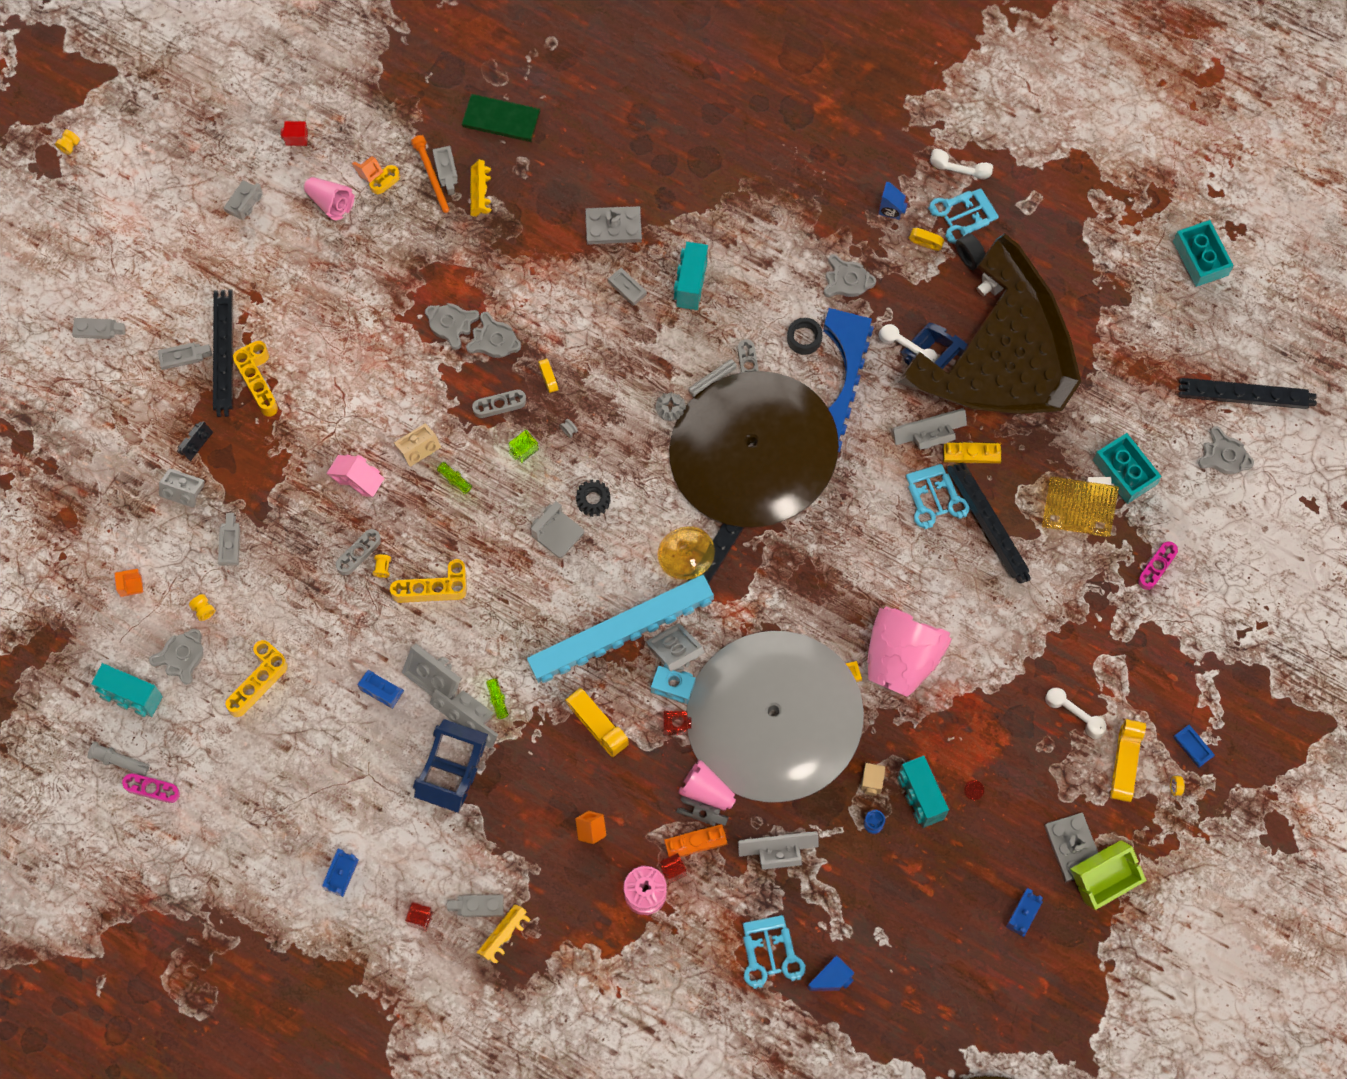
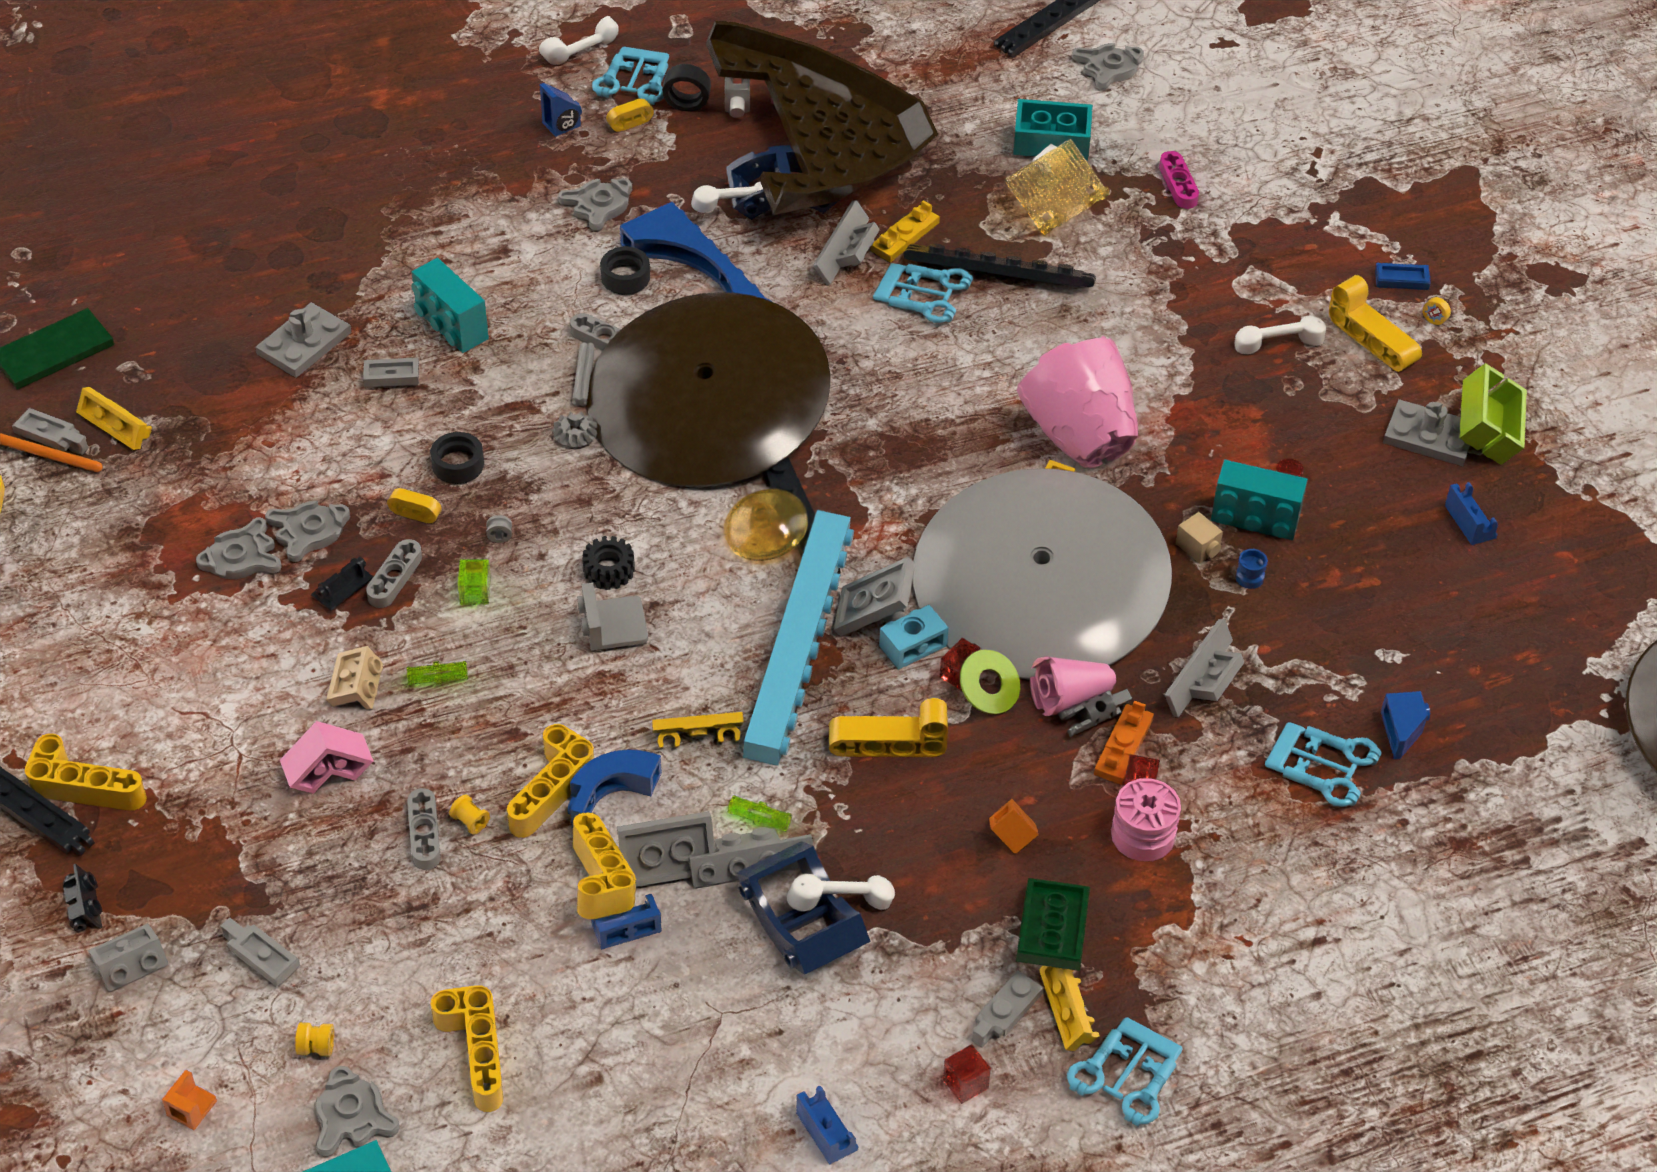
camera: 50 degrees left, 20 degrees down
none -> black hinge [311,557,374,611]
none -> black tyre [430,432,485,484]
none -> blue arch [567,750,662,828]
none -> yellow beam [572,812,636,919]
none -> yellow plate [652,712,743,749]
none -> white piece [787,874,895,911]
none -> lime gear [960,649,1020,715]
none -> dark green tile [1016,878,1090,971]
none -> medium azure piece [1067,1017,1183,1126]

